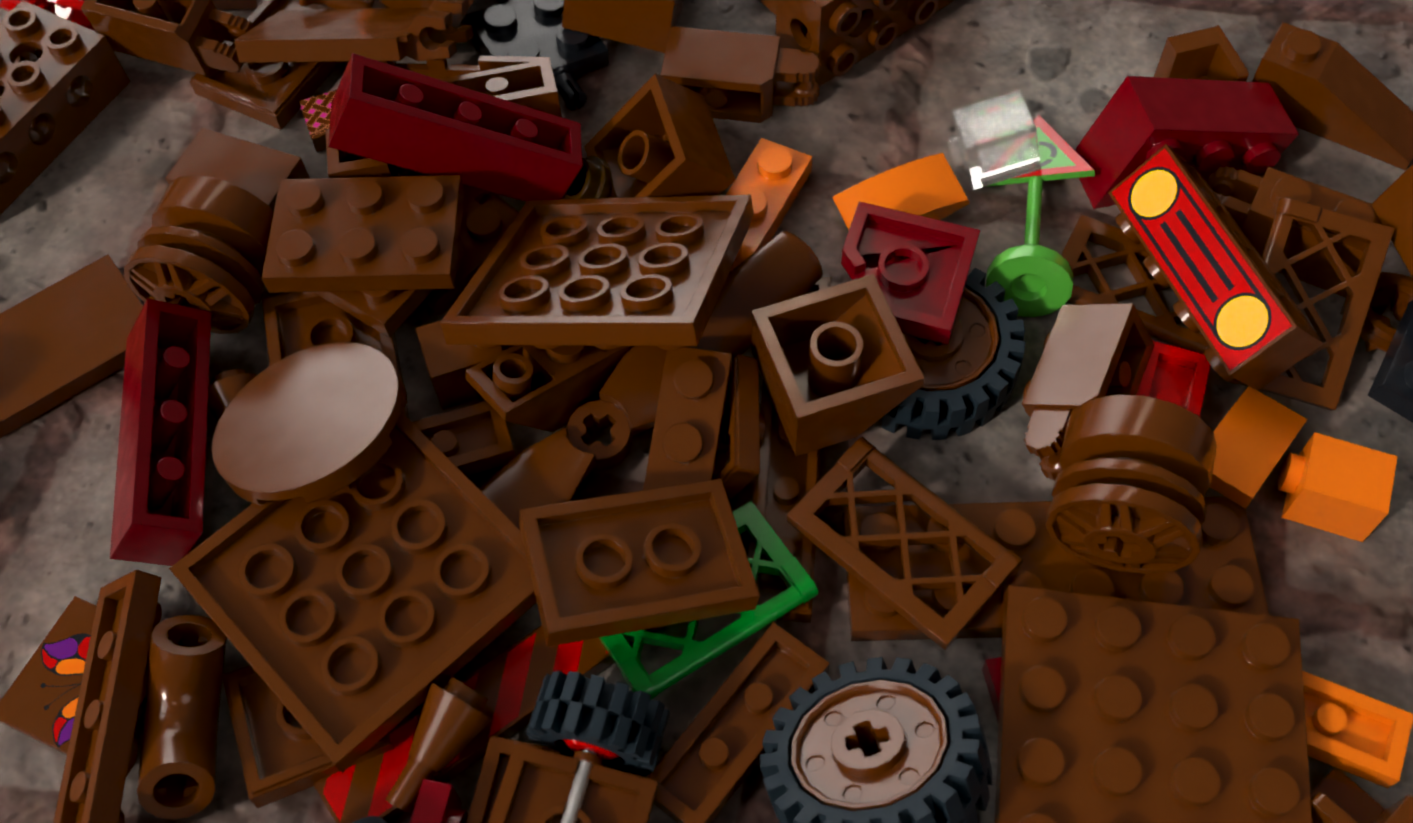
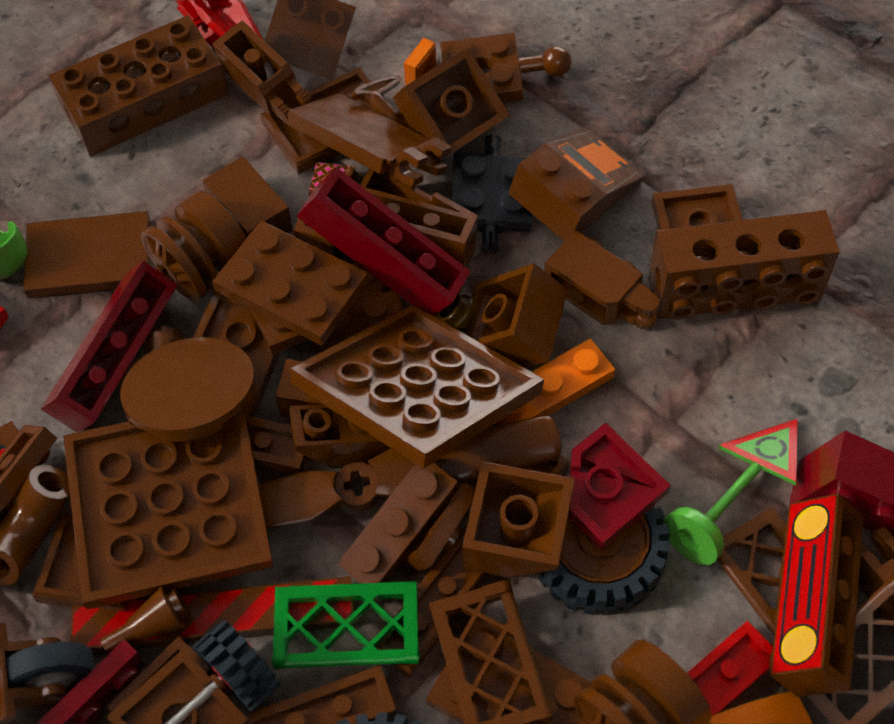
camera: 30 degrees right, 0 degrees up
reddish brown plate [519,479,760,647] -> none
orange slope [832,152,970,230] -> none
clear brick [947,90,1041,190] -> none
hinge [1022,303,1154,481] -> none

